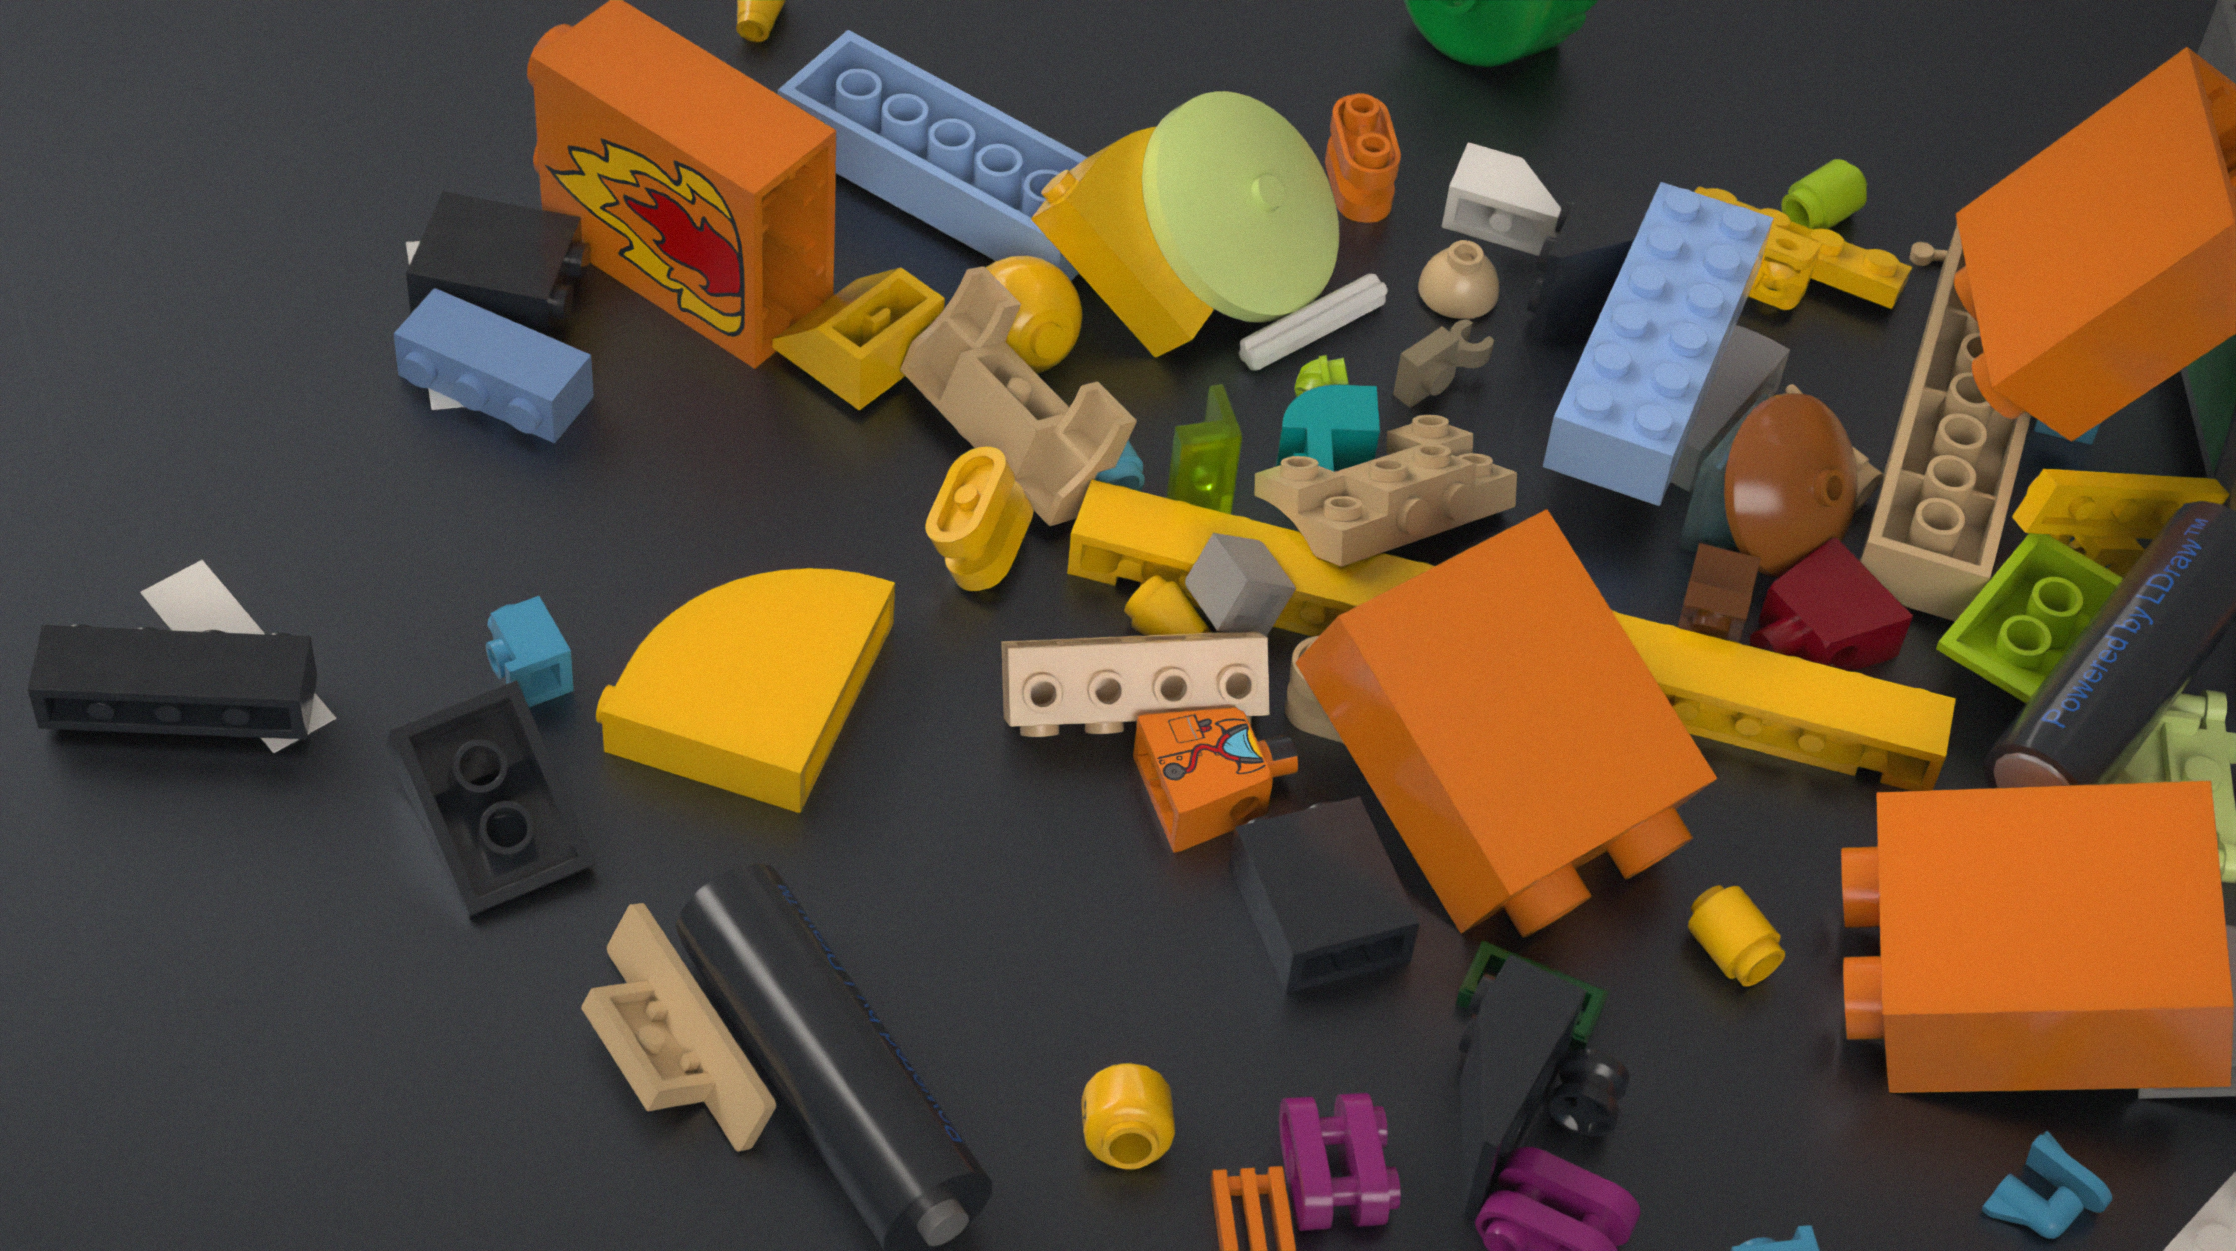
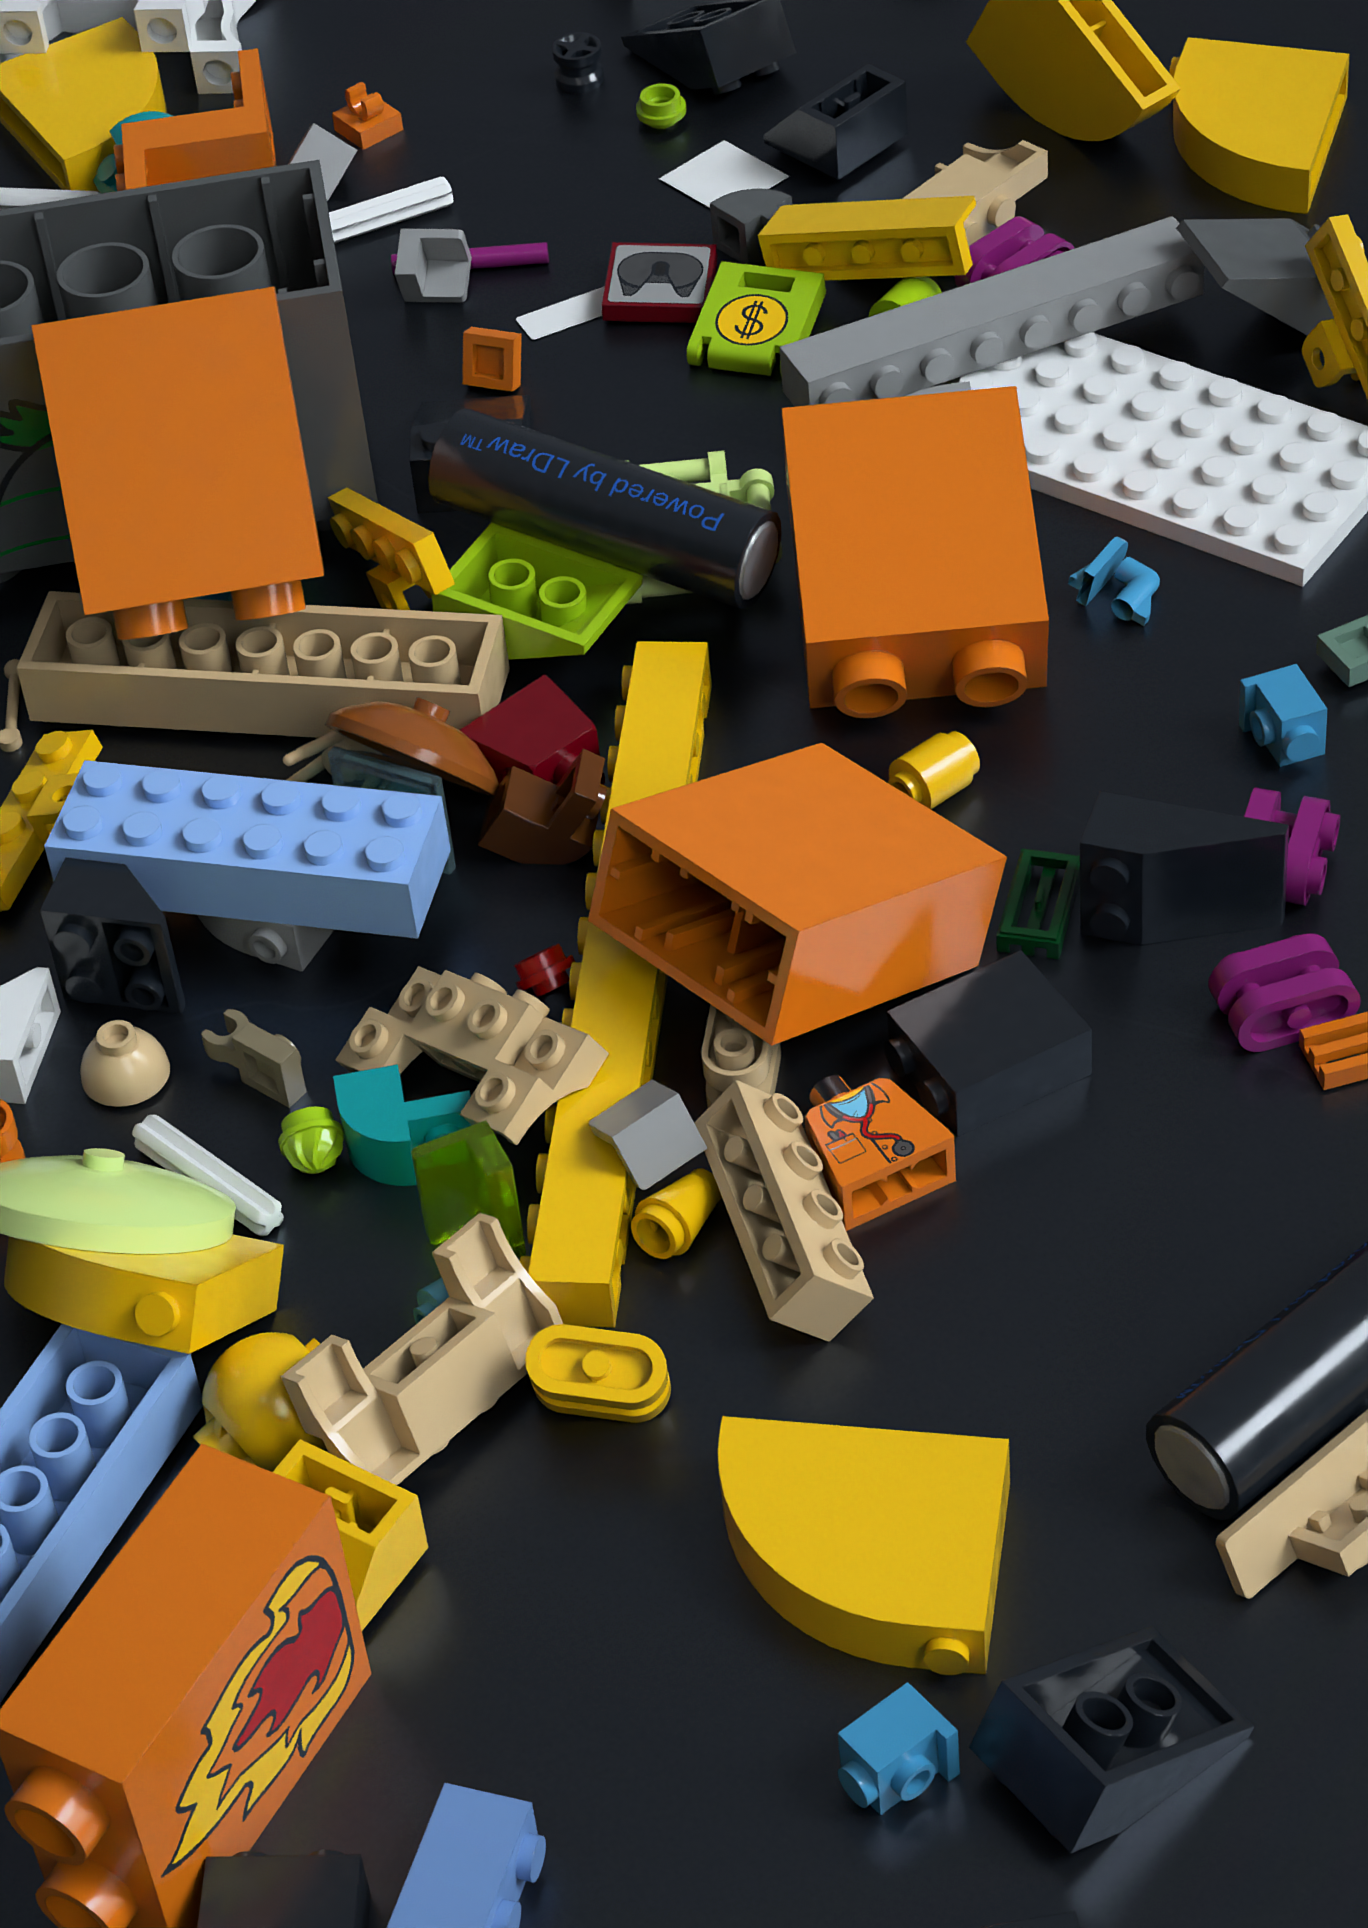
camera: 90 degrees left, 5 degrees down
yellow head [1081,1063,1175,1170] -> none

